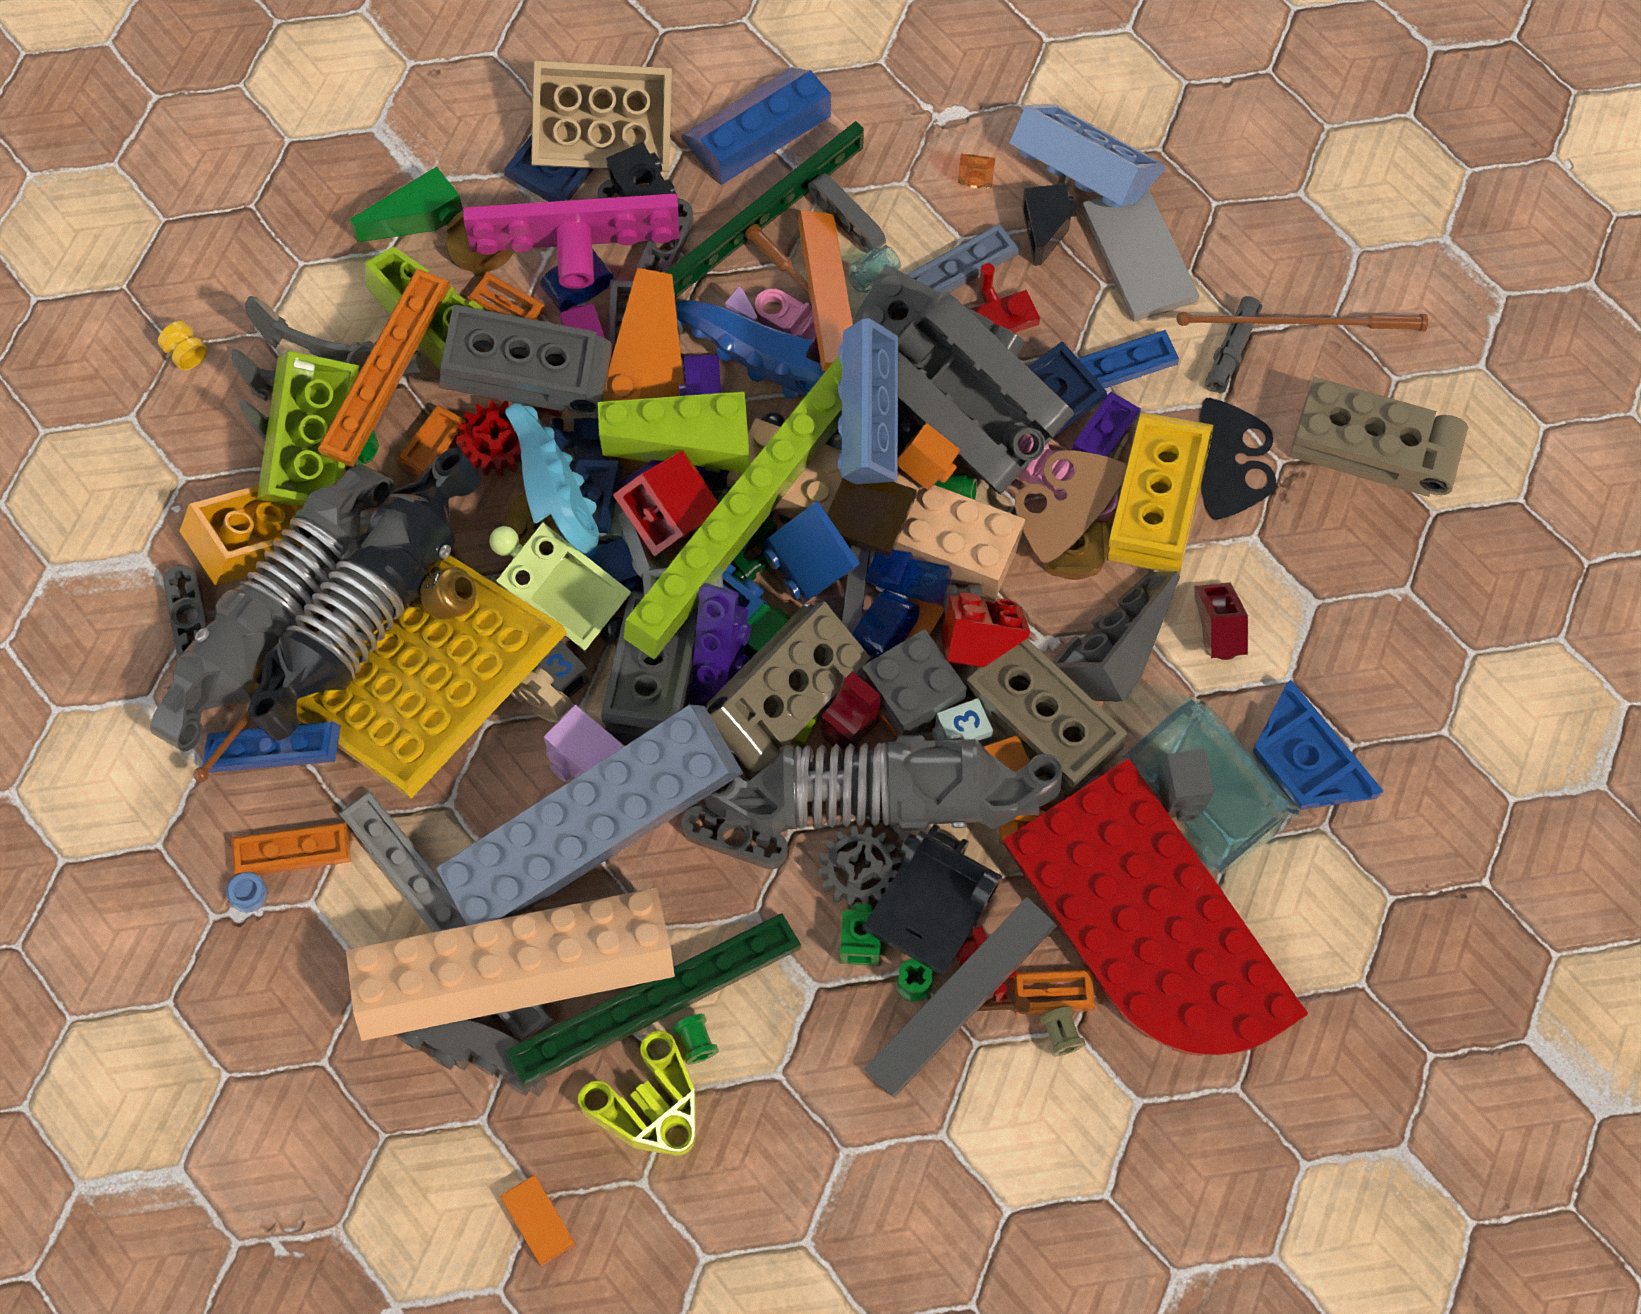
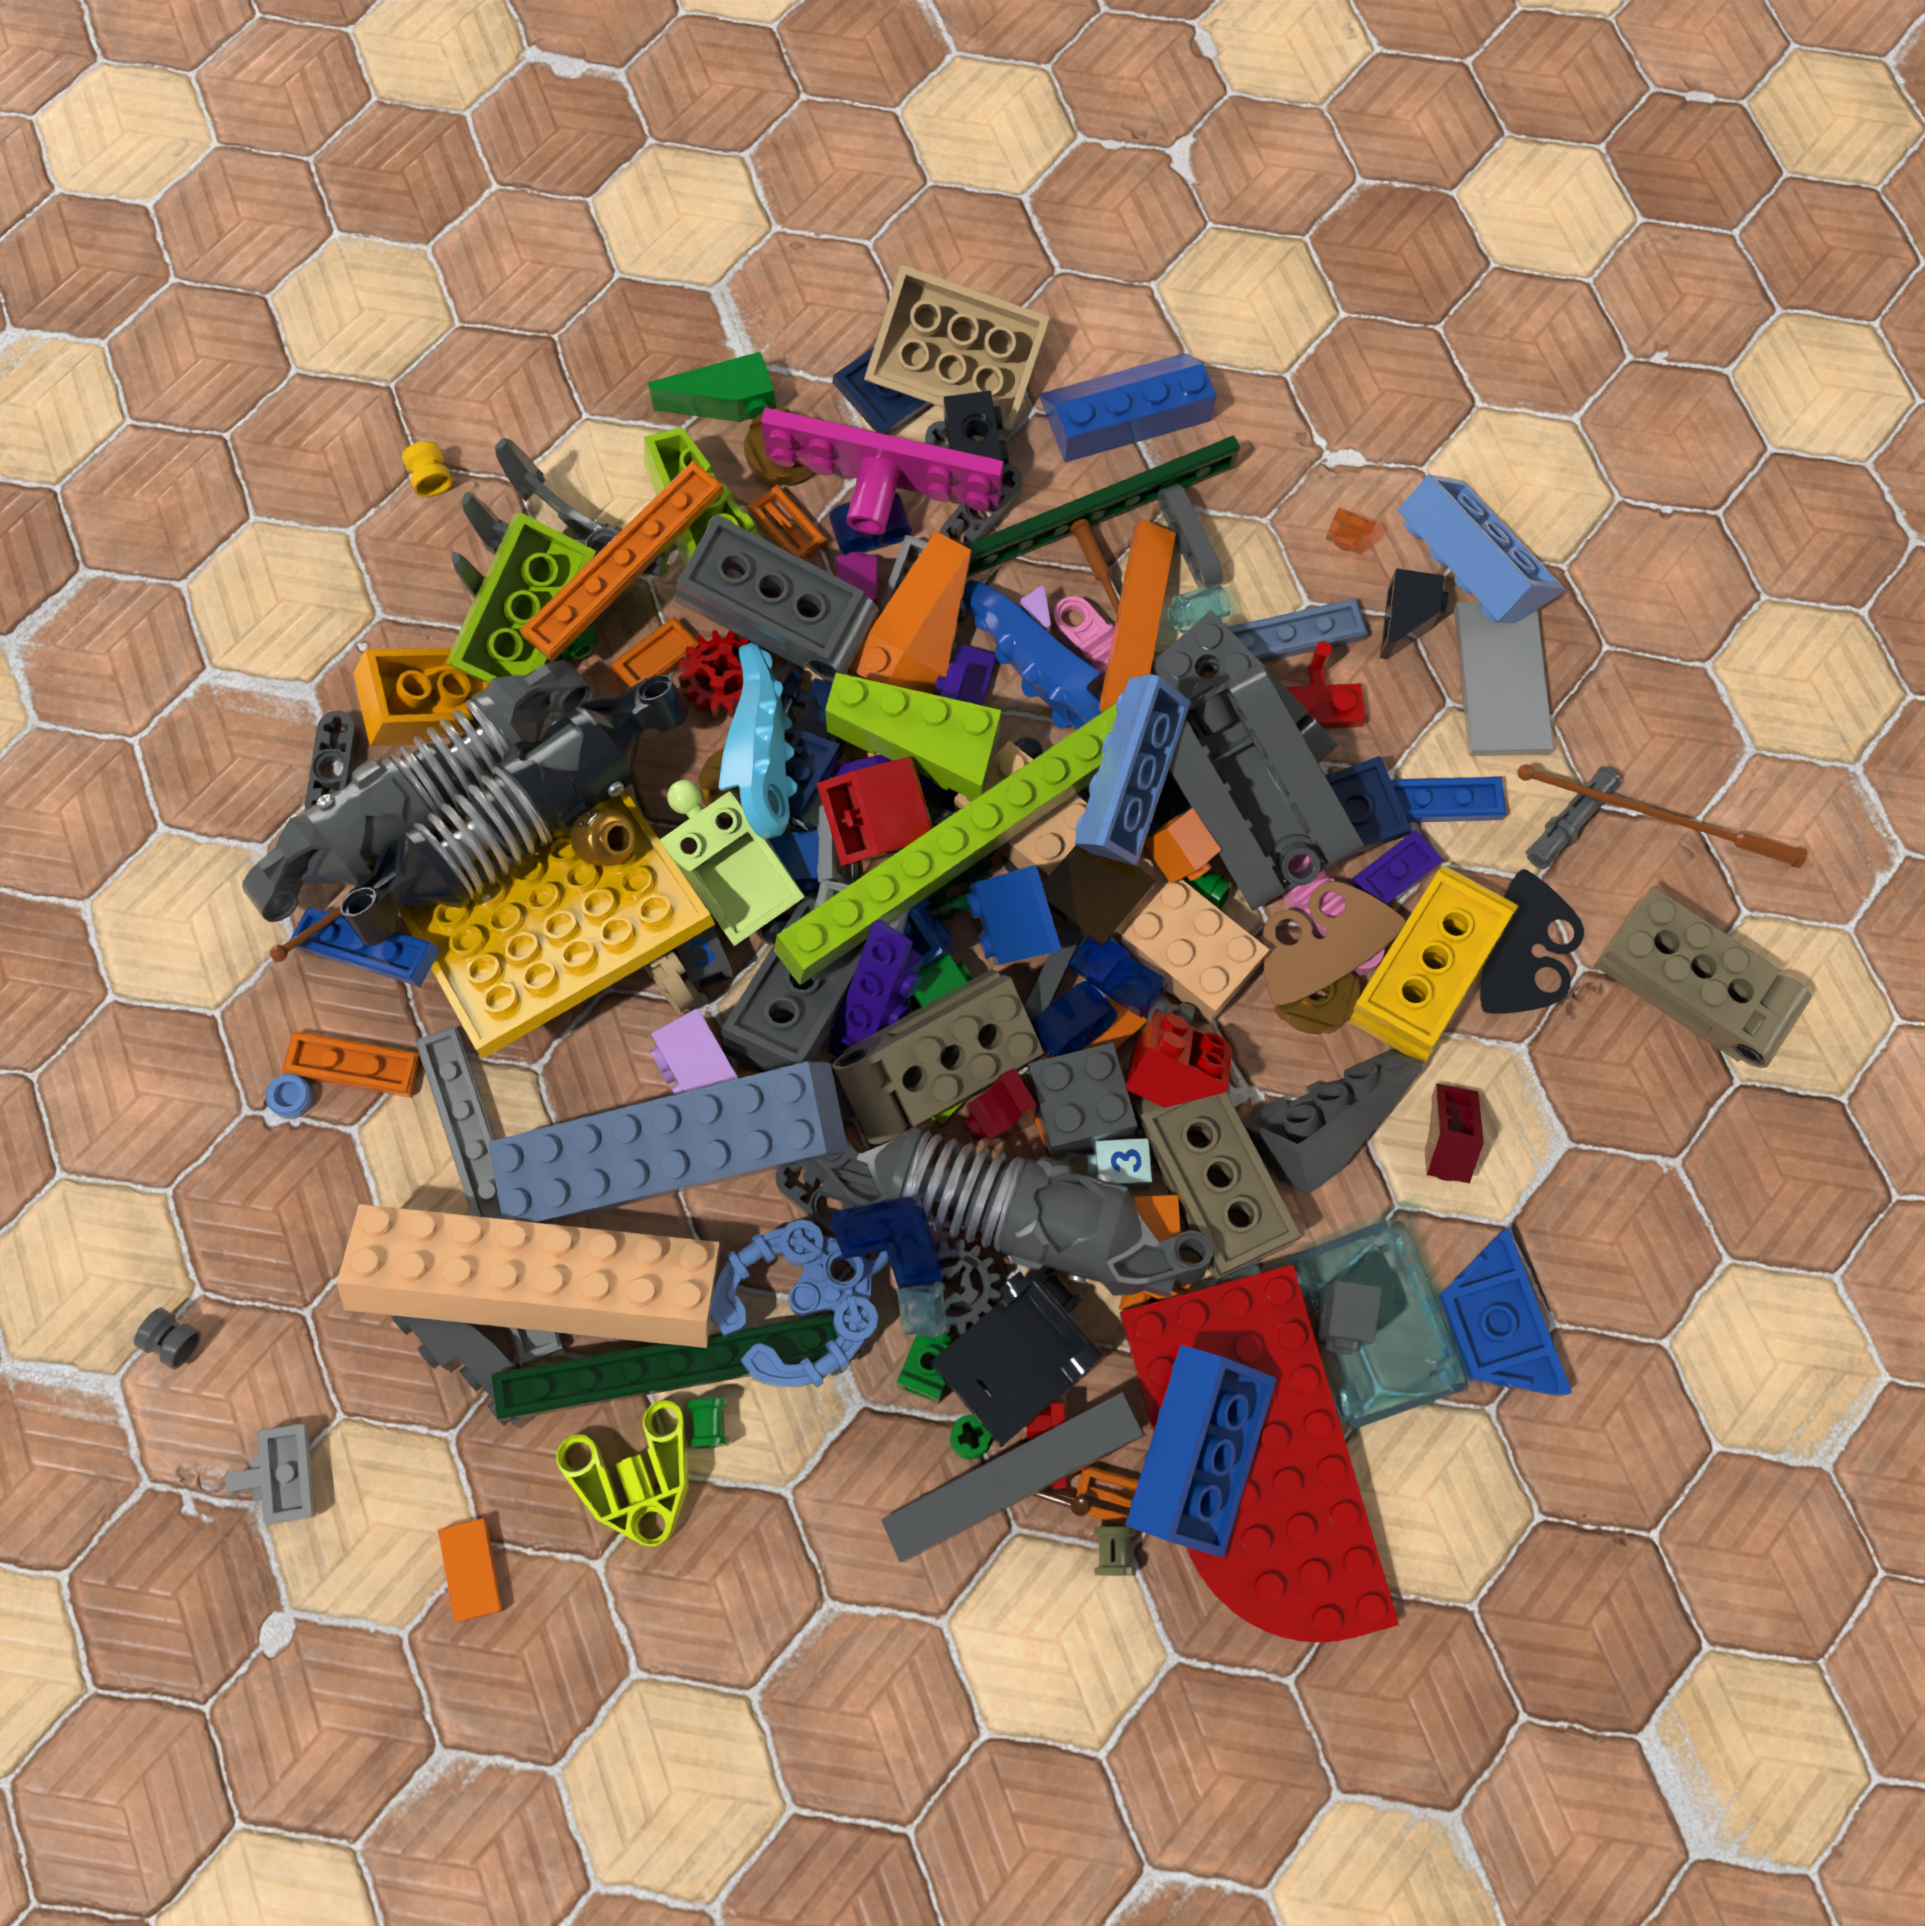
camera: 15 degrees right, 5 degrees up
none -> dark grey wheel [134,1307,201,1369]
none -> light grey hinge [225,1424,315,1525]
none -> medium blue piece [711,1219,892,1388]
none -> clear blue plate [831,1195,944,1289]
none -> clear light blue slope [897,1285,947,1337]
none -> blue slope [1126,1345,1277,1557]

